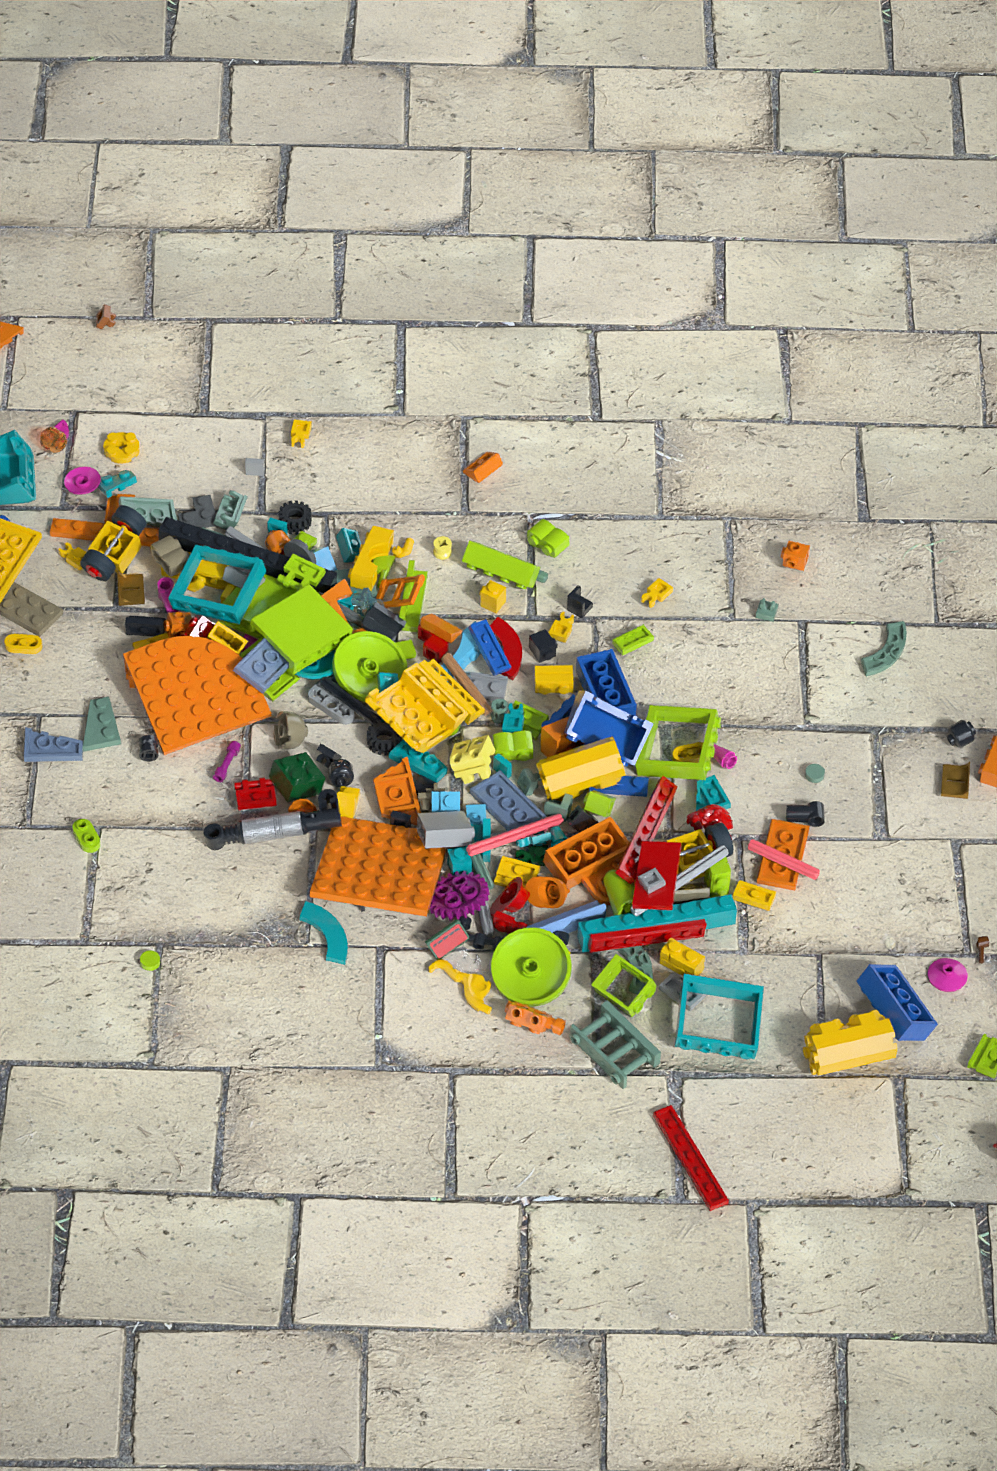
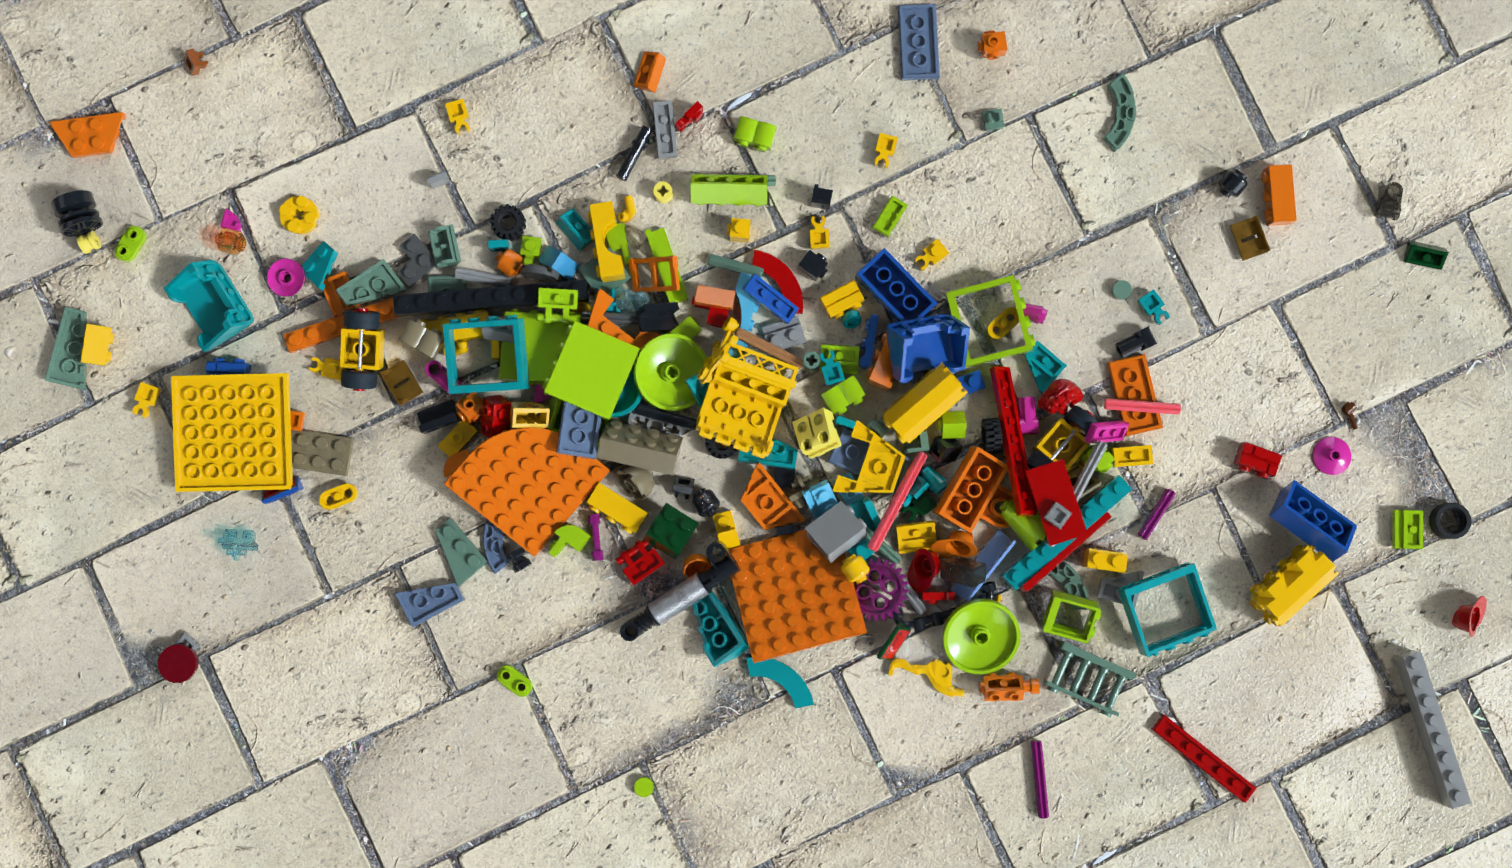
camera: 25 degrees left, 35 degrees up
none -> orange plate [290,410,306,431]
none -> sand blue tile [483,519,511,574]
none -> lime brick [548,525,592,558]
none -> yellow brick [587,483,649,534]
none -> dark tan brick [597,420,683,475]
none -> black pin [616,125,653,181]
none -> light grey plate [653,100,678,160]
none -> red plate [675,101,703,132]
none -> teal wedge [692,591,749,667]
none -> yellow plant [697,316,739,384]
none -> sand green axle [708,254,764,277]
none -> yellow wing [832,420,906,493]
none -> yellow head [841,554,870,584]
none -> teal tile [842,310,862,329]
none -> sand blue tile [898,4,940,81]
none -> yellow plate [914,238,949,271]
none -> clear smoke brick [940,554,986,588]
none -> black tyre [981,418,1002,453]
none -> dark pink piece [1018,397,1039,435]
none -> magenta axle [1031,740,1049,819]
none -> dark pink tile [1084,421,1129,444]
none -> teal plate [1137,289,1170,325]
none -> magenta axle [1138,489,1176,540]
none -> red brick [1233,442,1282,479]
none -> light grey brick [1393,650,1471,809]

